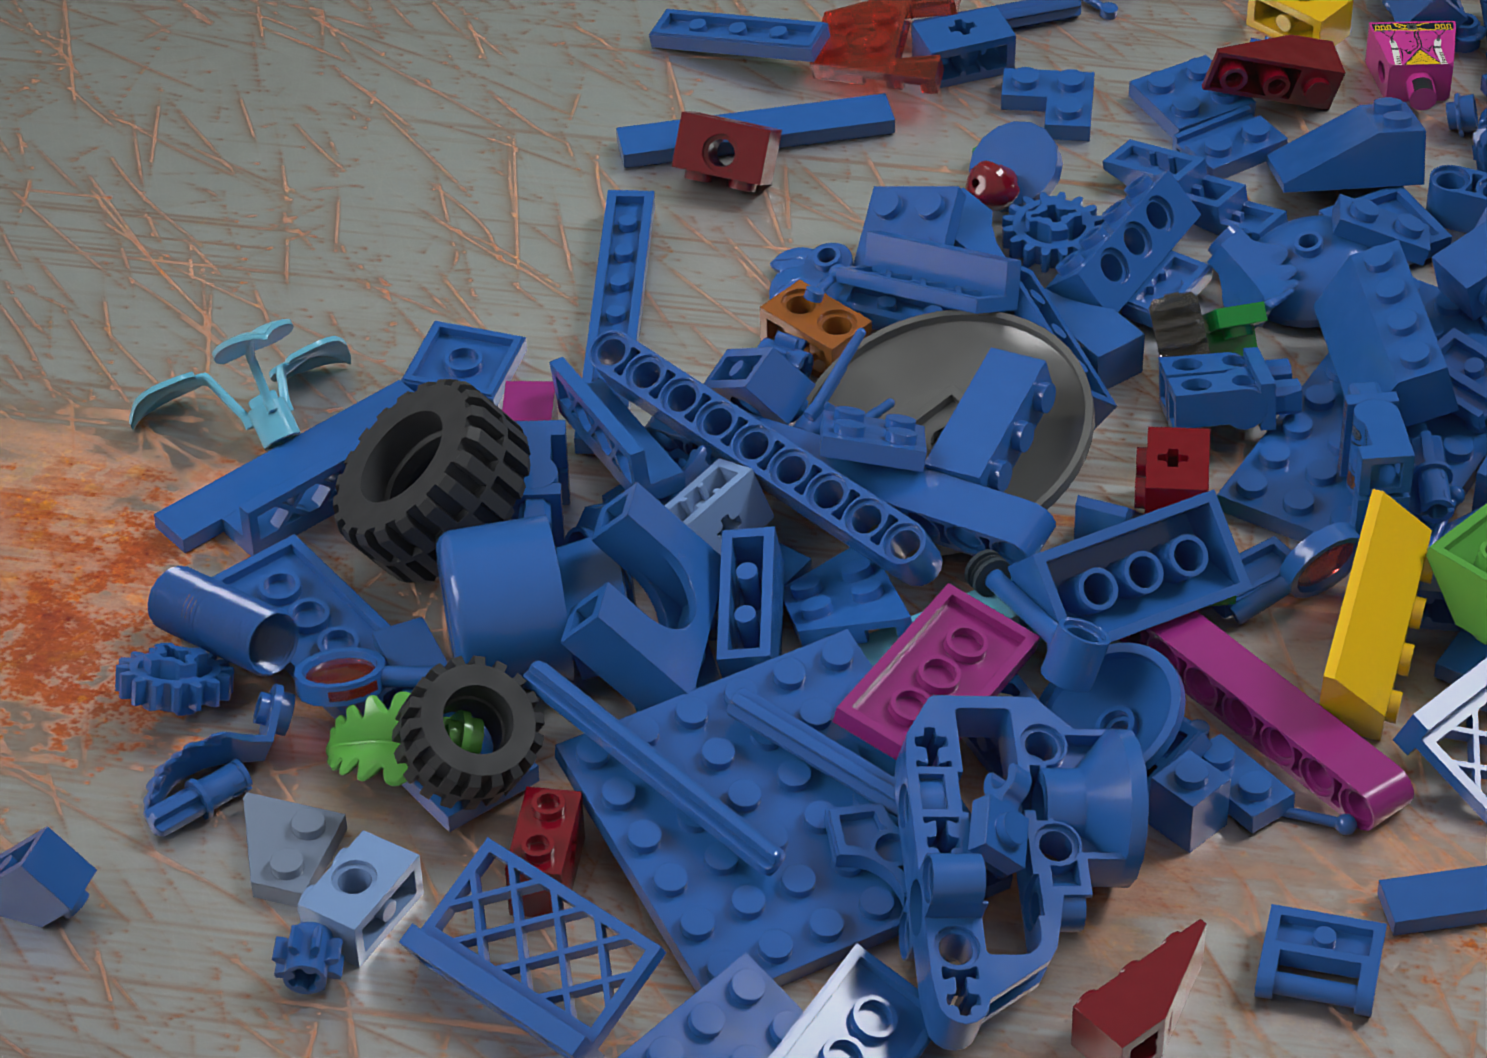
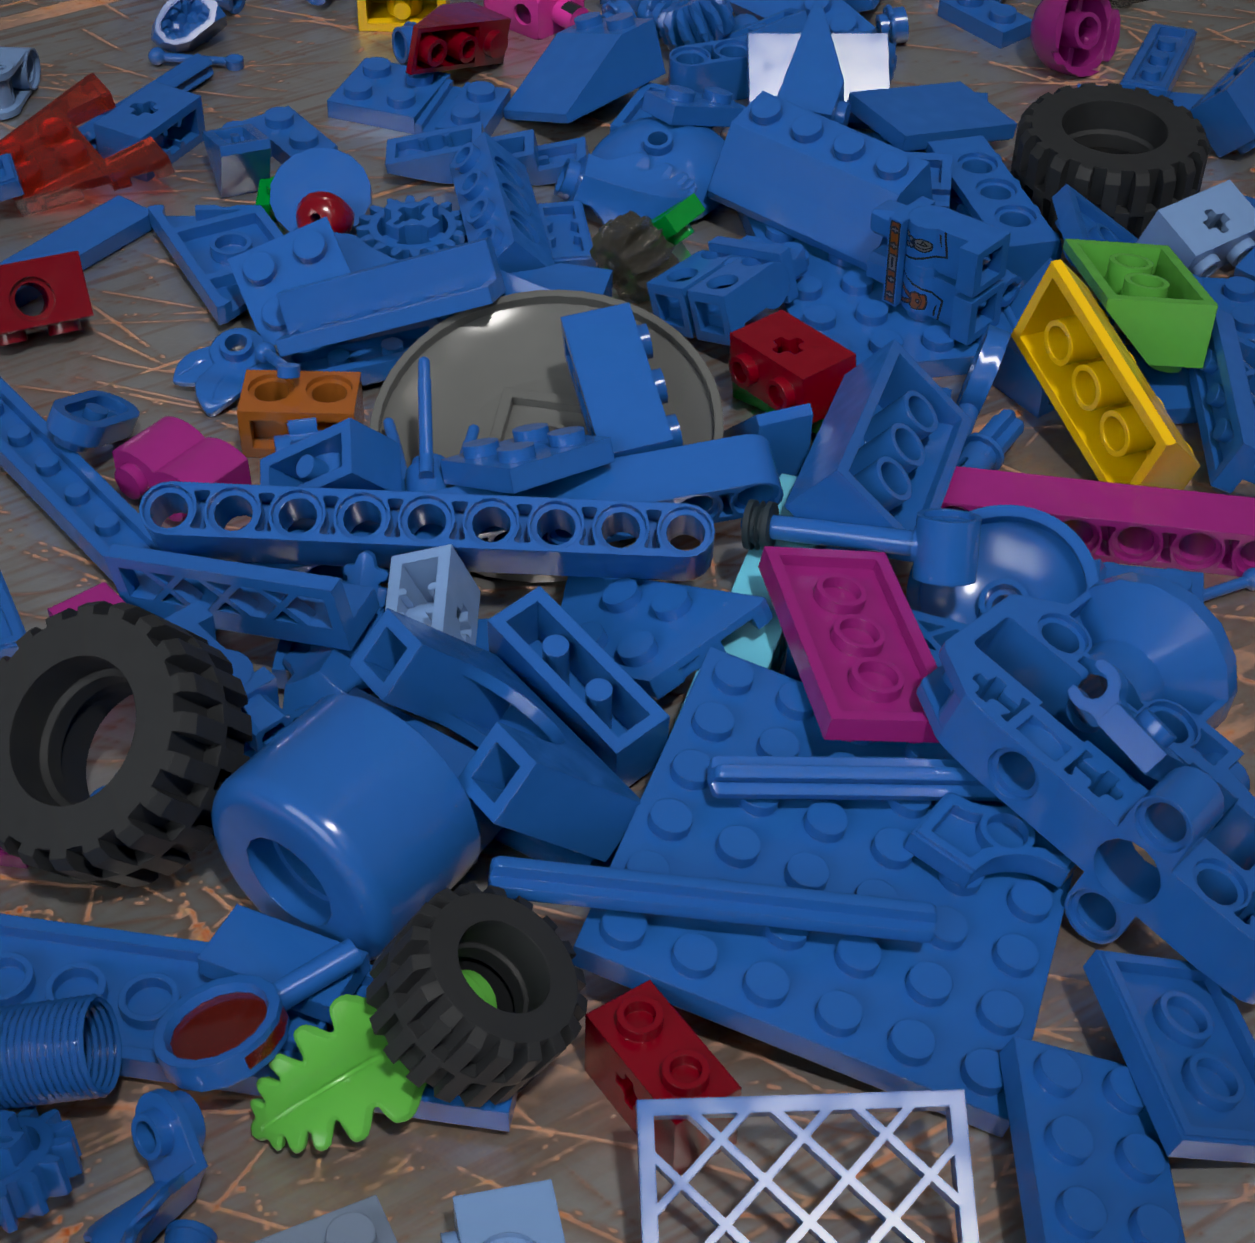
camera: 45 degrees left, 0 degrees up
none -> blue plate [46,390,140,452]
none -> magenta brick [112,416,252,523]
none -> blue wing [148,205,283,325]
none -> blue slope [202,124,271,198]
none -> blue axle [956,409,1024,470]

